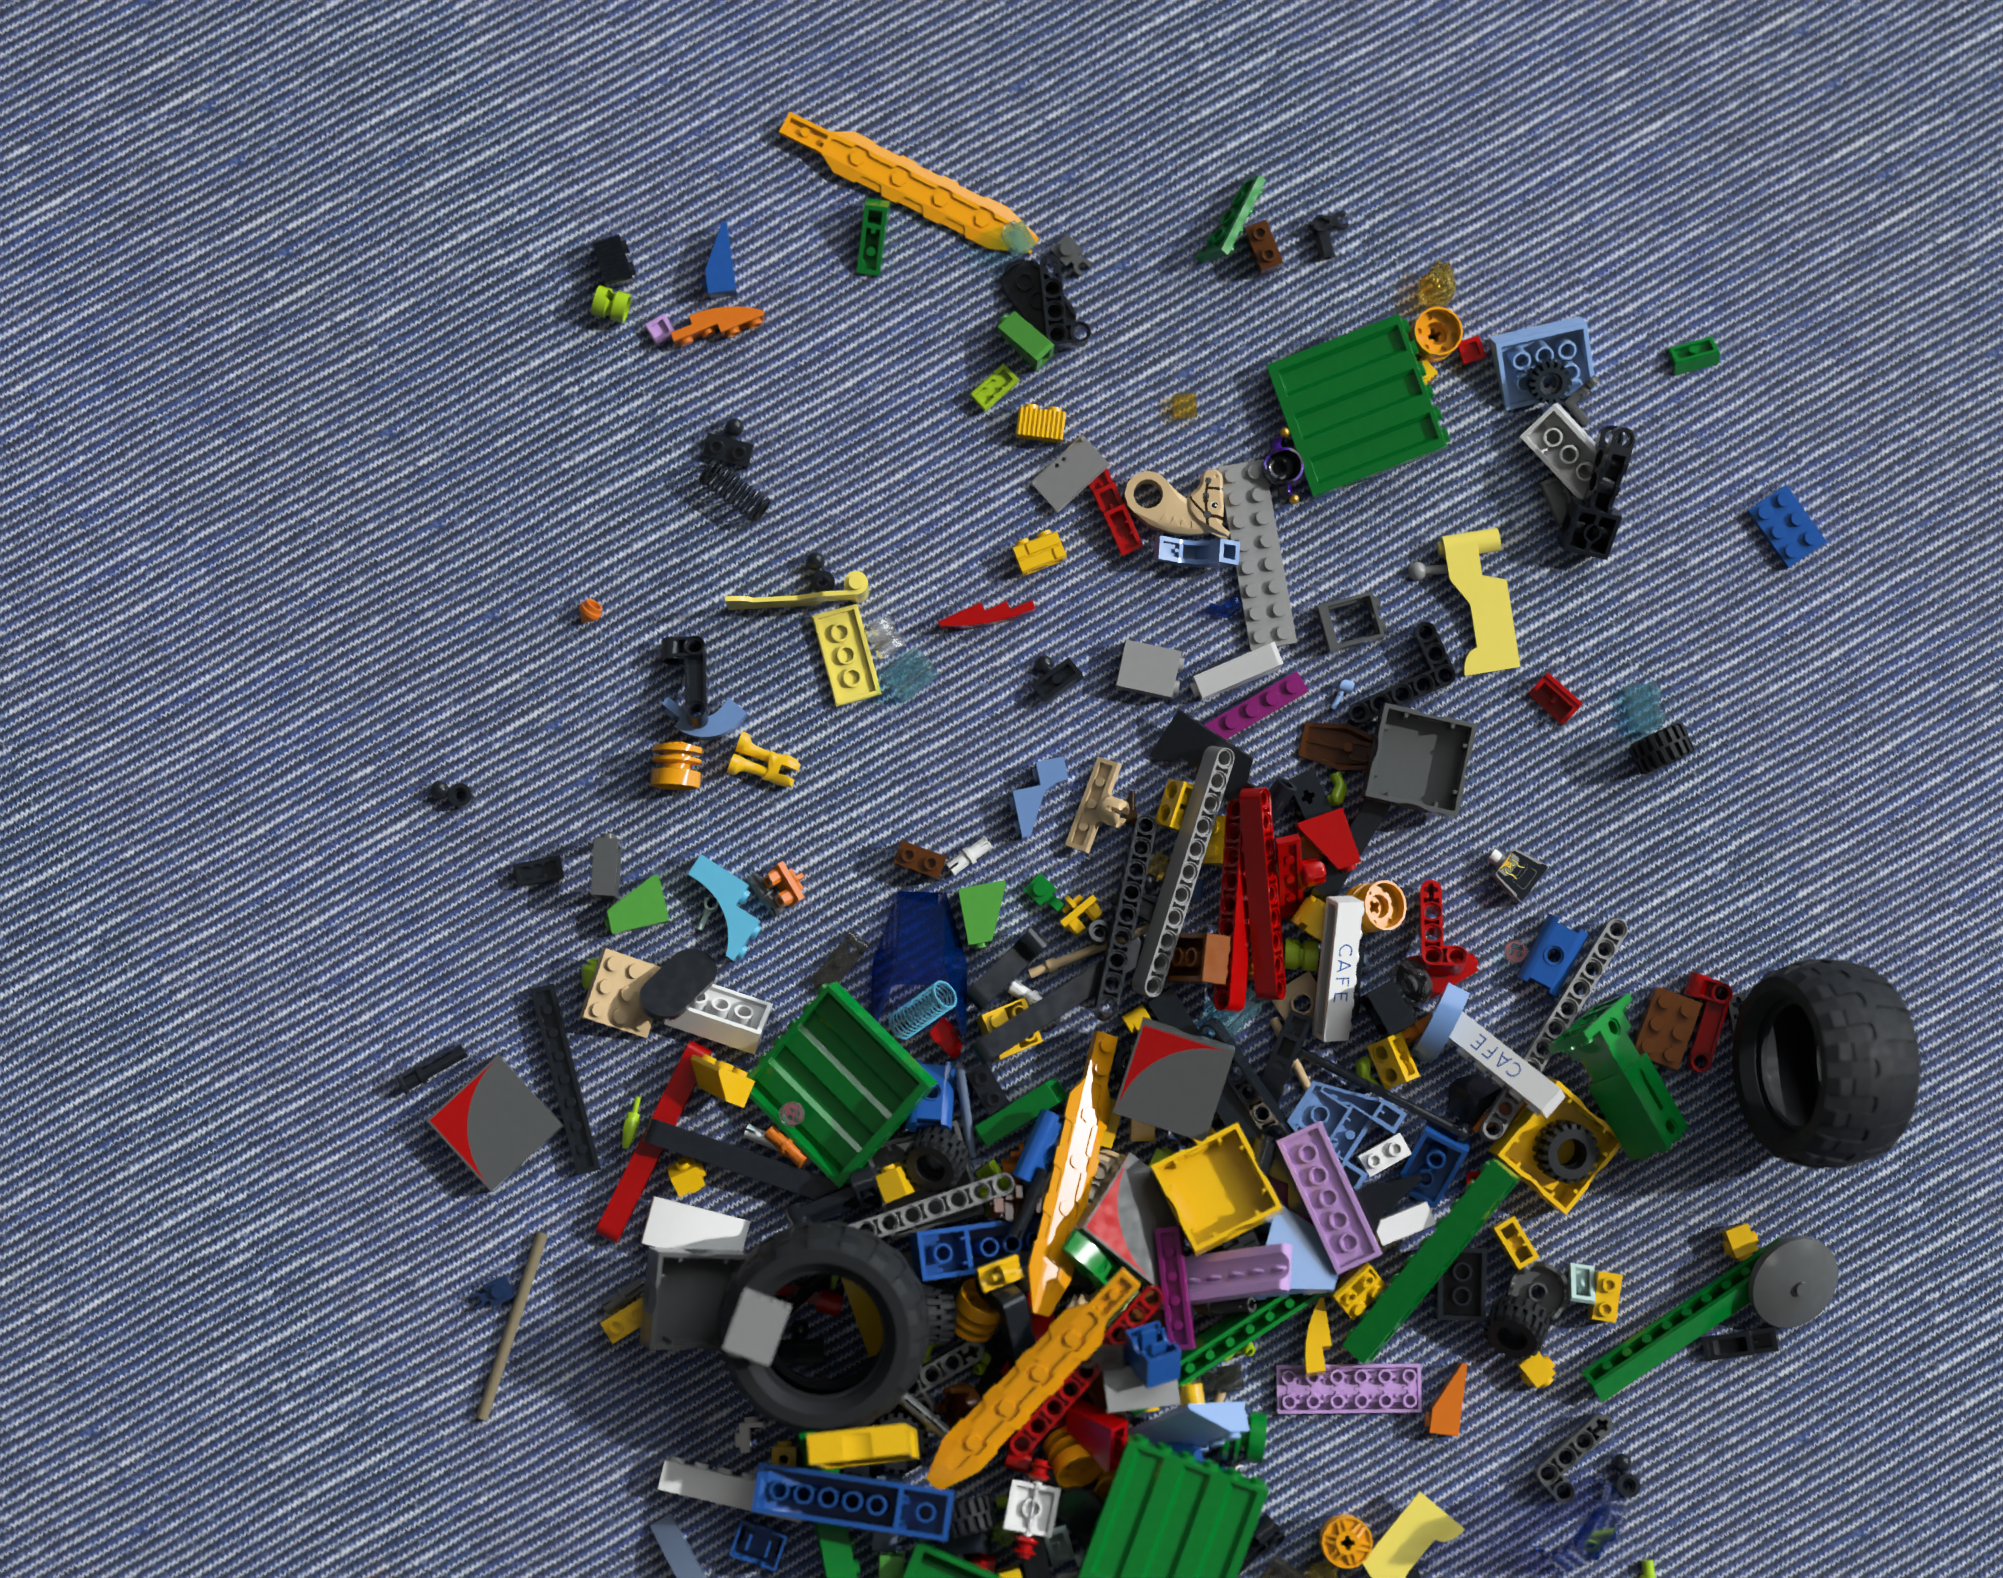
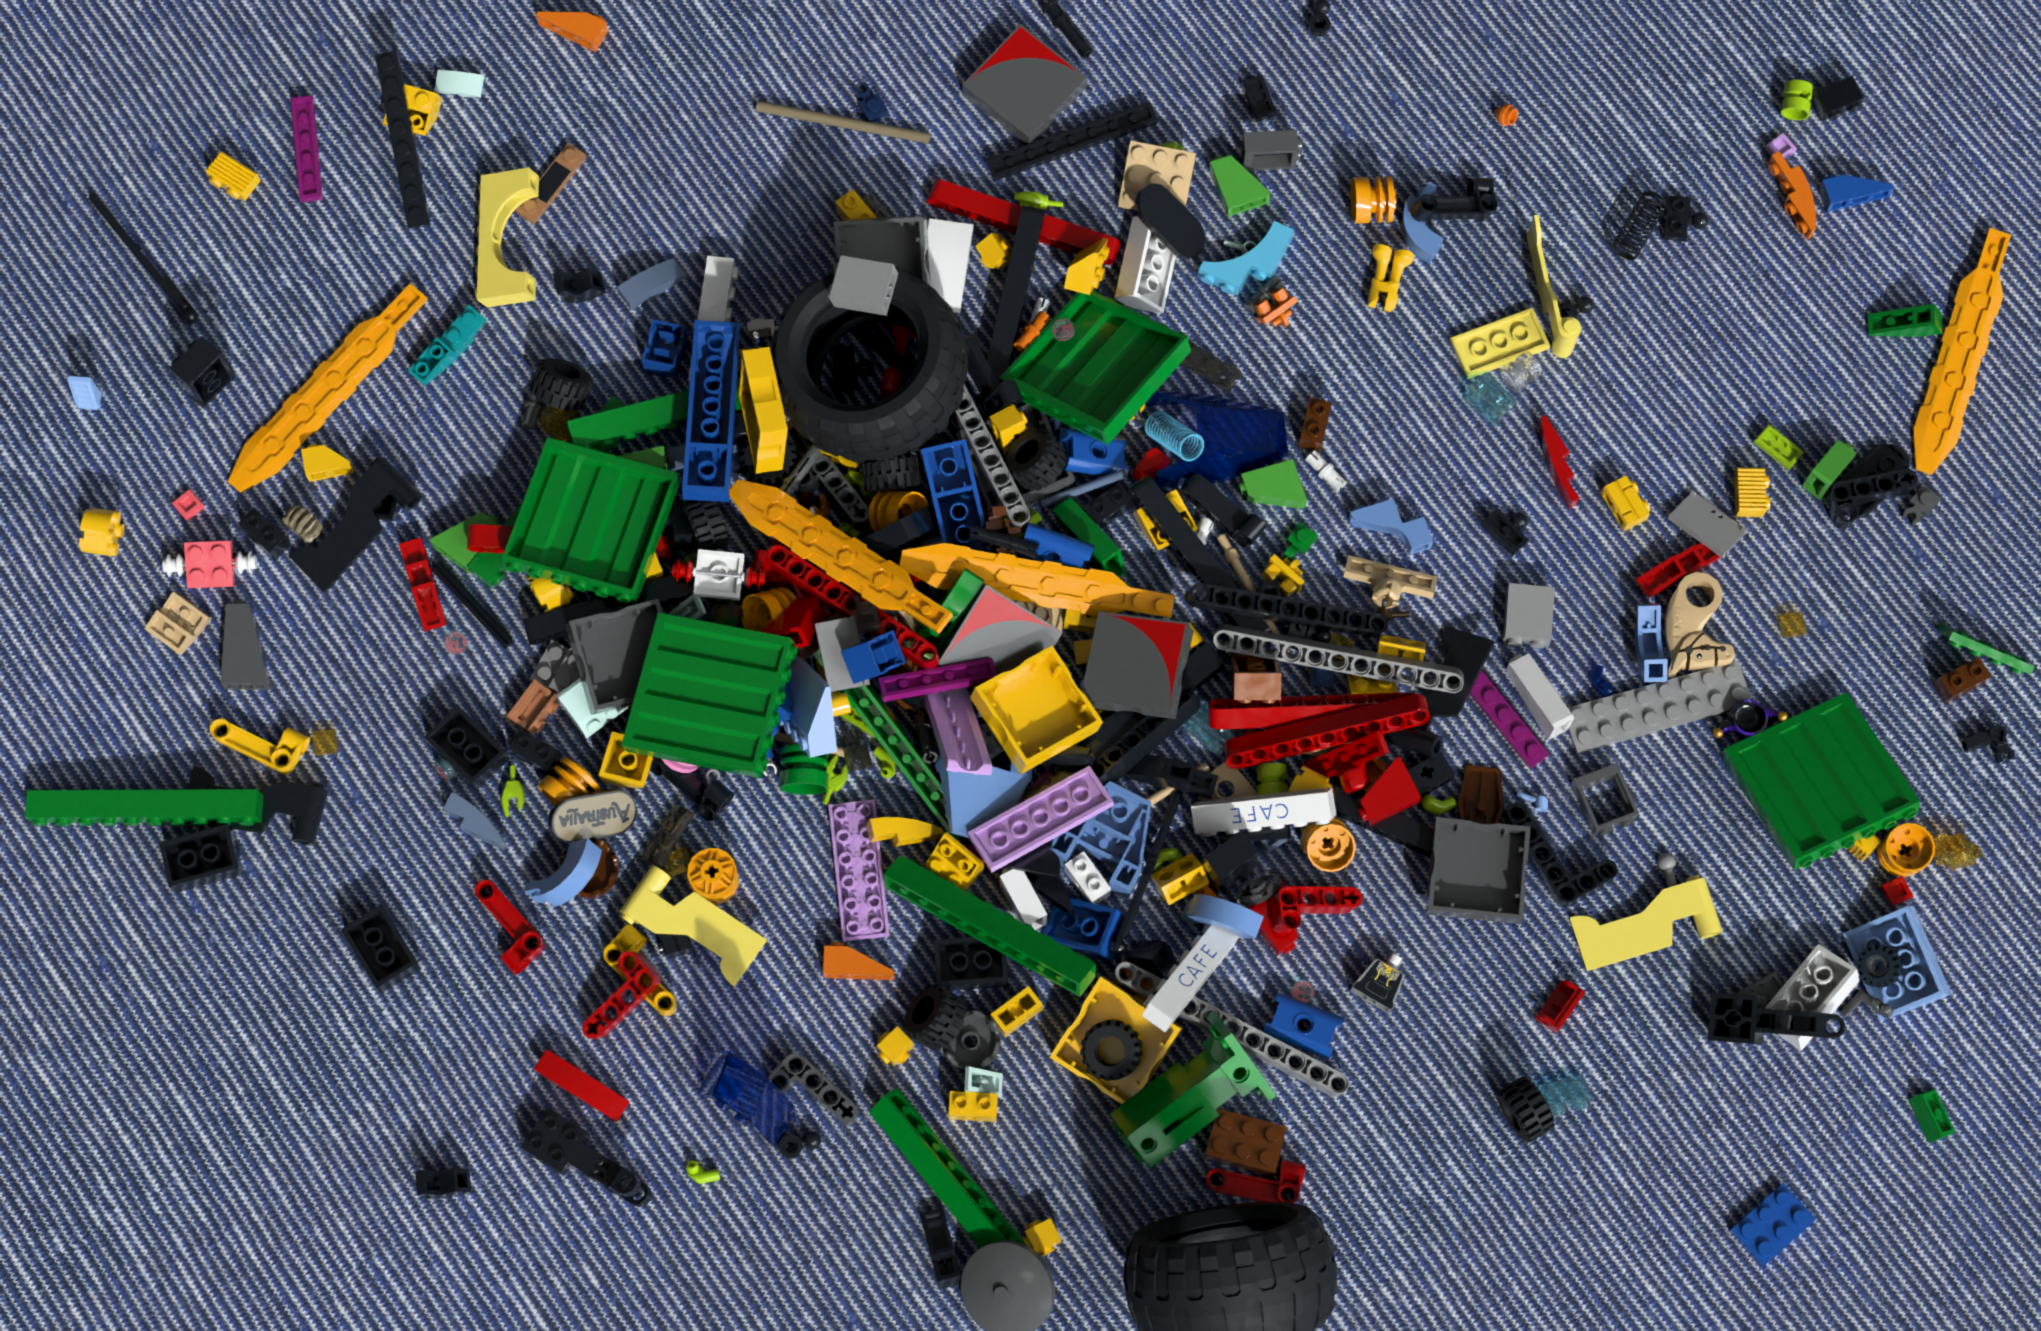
camera: 90 degrees right, 10 degrees down
yellow hips [976,1254,1025,1292] -> none
clear light blue brick [1001,220,1036,260] -> none
none -> lime hand [822,755,848,805]

